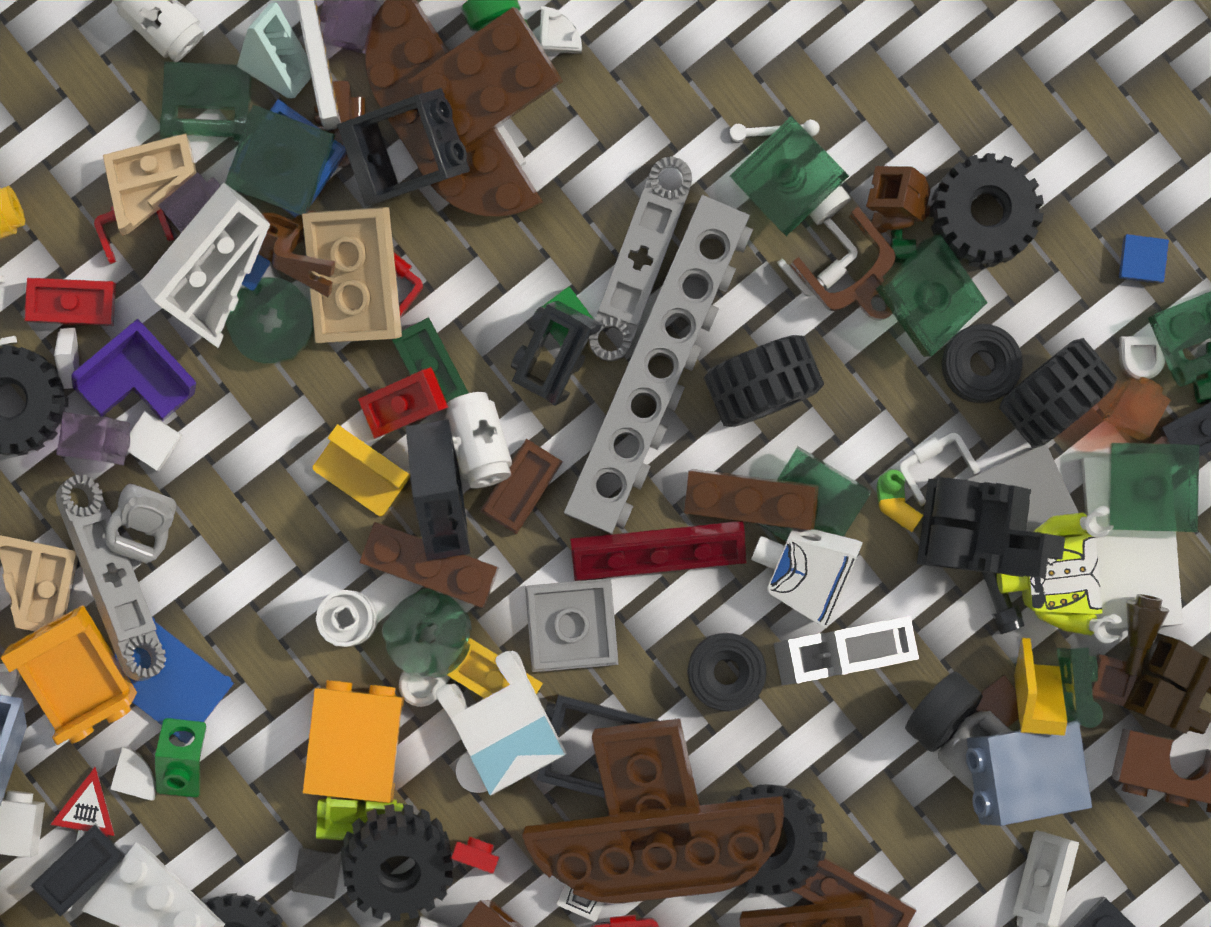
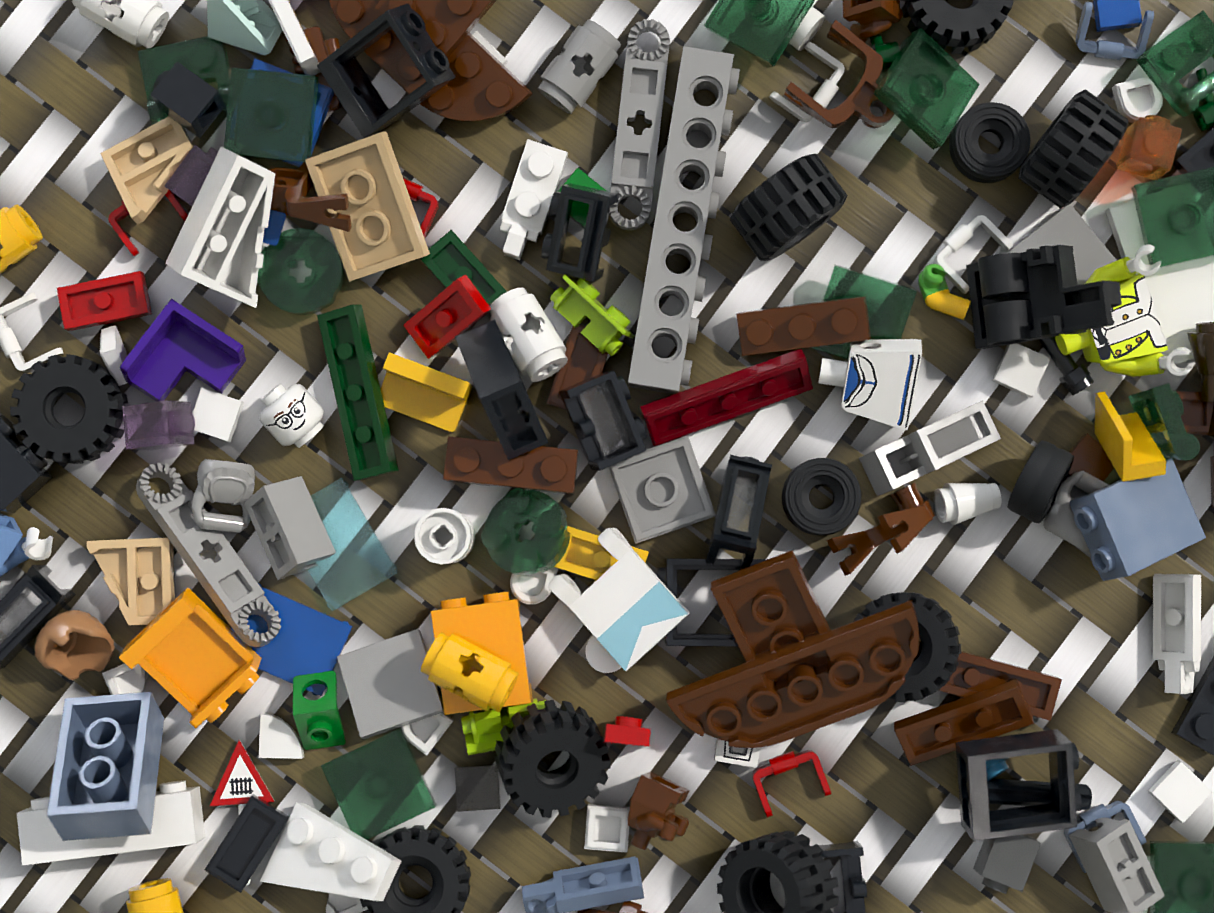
camera: 10 degrees left, 0 degrees up
none -> black brick [150,62,226,138]
none -> light grey hinge [244,476,336,580]
none -> white head [260,383,324,448]
none -> clear light blue piece [308,478,398,611]
none -> dark green plate [317,304,399,481]
none -> clear green plate [321,727,437,840]
none -> light grey tile [337,629,444,740]
none -> white tile [401,712,454,756]
none -> yellow piece [420,633,519,712]
none -> white hinge [500,139,568,260]
none -> light grey piece [537,20,621,114]
none -> lime hinge [550,275,635,356]
none -> black window [559,371,647,471]
none -> black window [706,455,772,570]
none -> reddish brown piece [827,482,936,576]
none -> white cone [934,483,1002,525]
none -> white tile [992,343,1051,398]
none -> sand blue piece [1075,2,1154,60]

